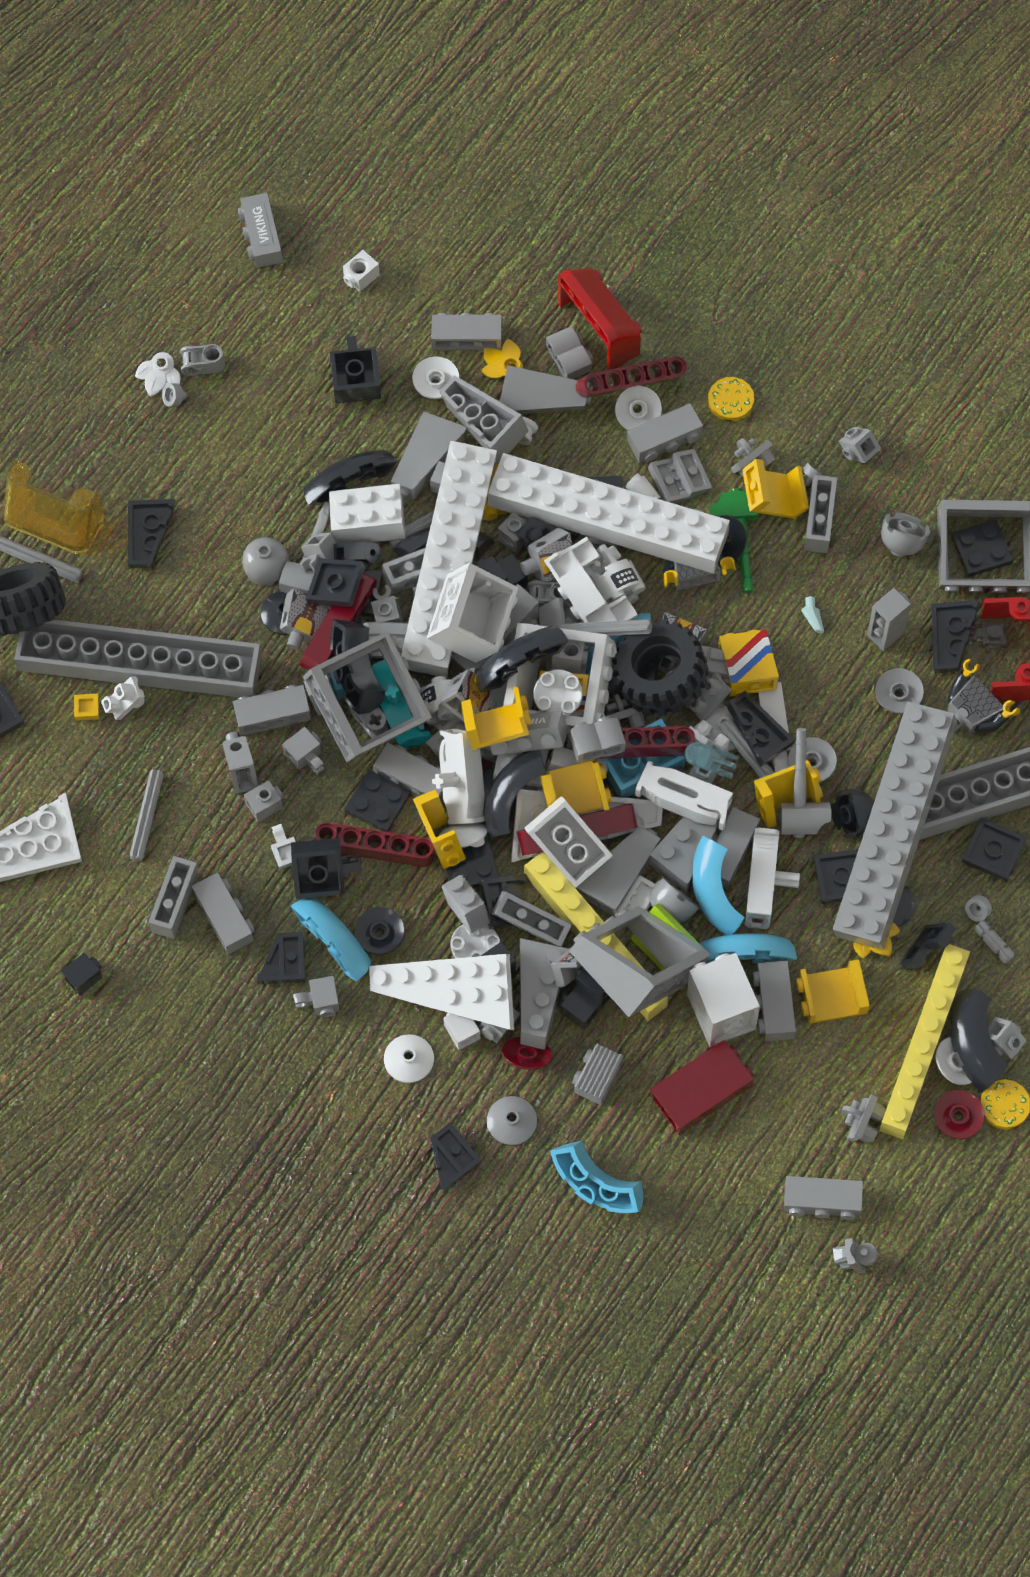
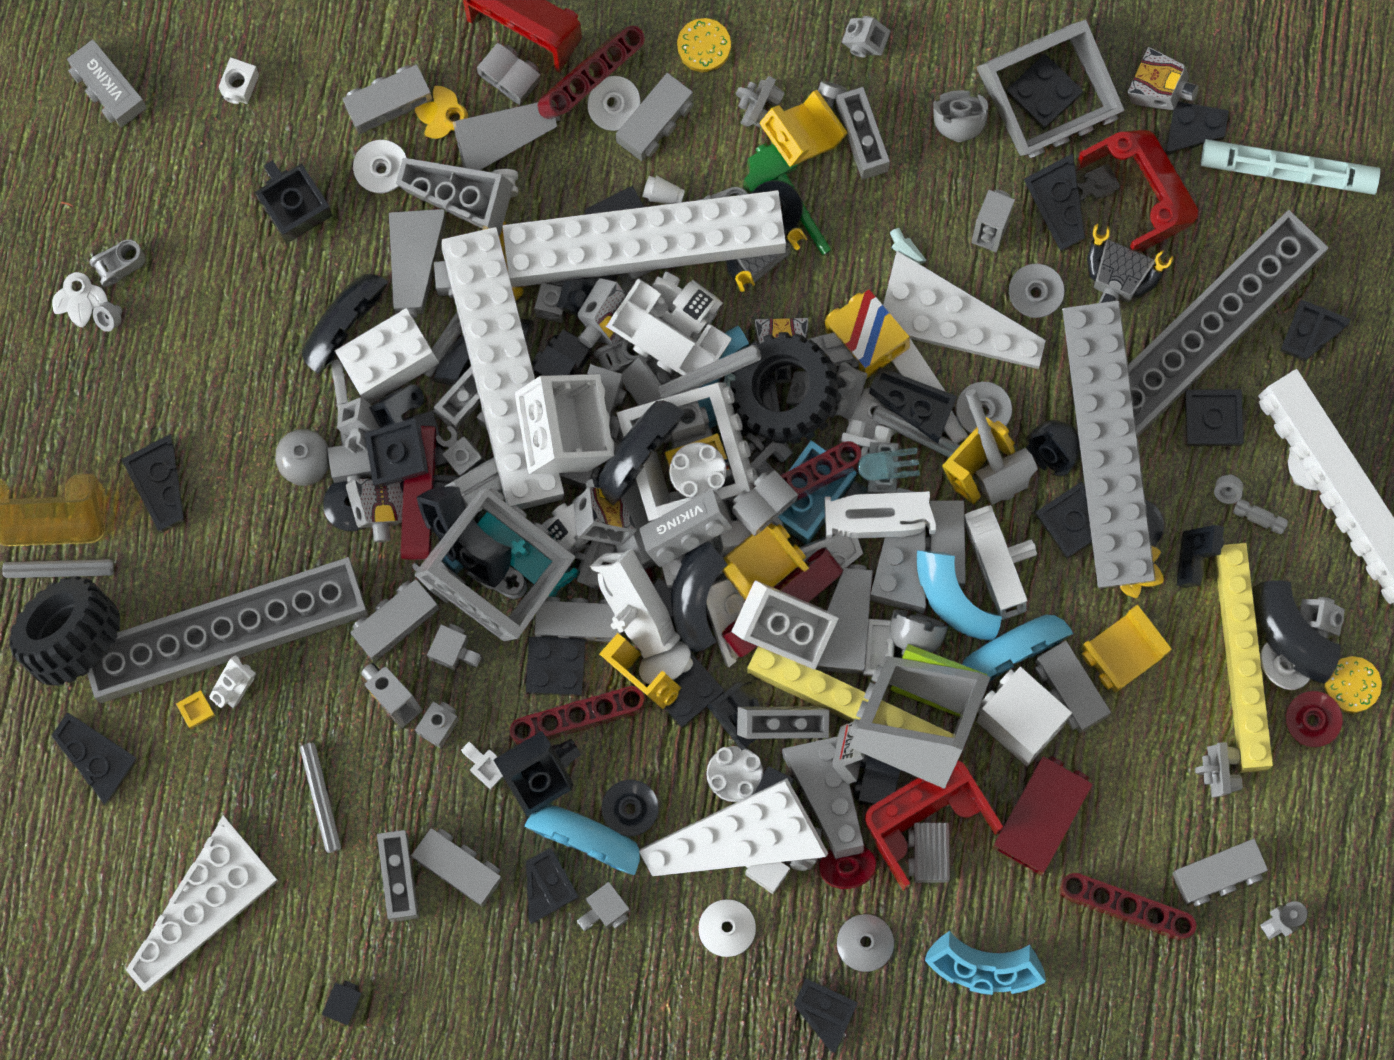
camera: 25 degrees left, 10 degrees up
light grey brick [441,875,491,933] -> none
yellow panel [461,687,532,750] -> none
light grey slope [648,449,712,504] -> none
none -> red windscreen [865,760,1003,891]
none -> white wing [883,251,1046,369]
none -> dark red beam [1060,873,1197,941]

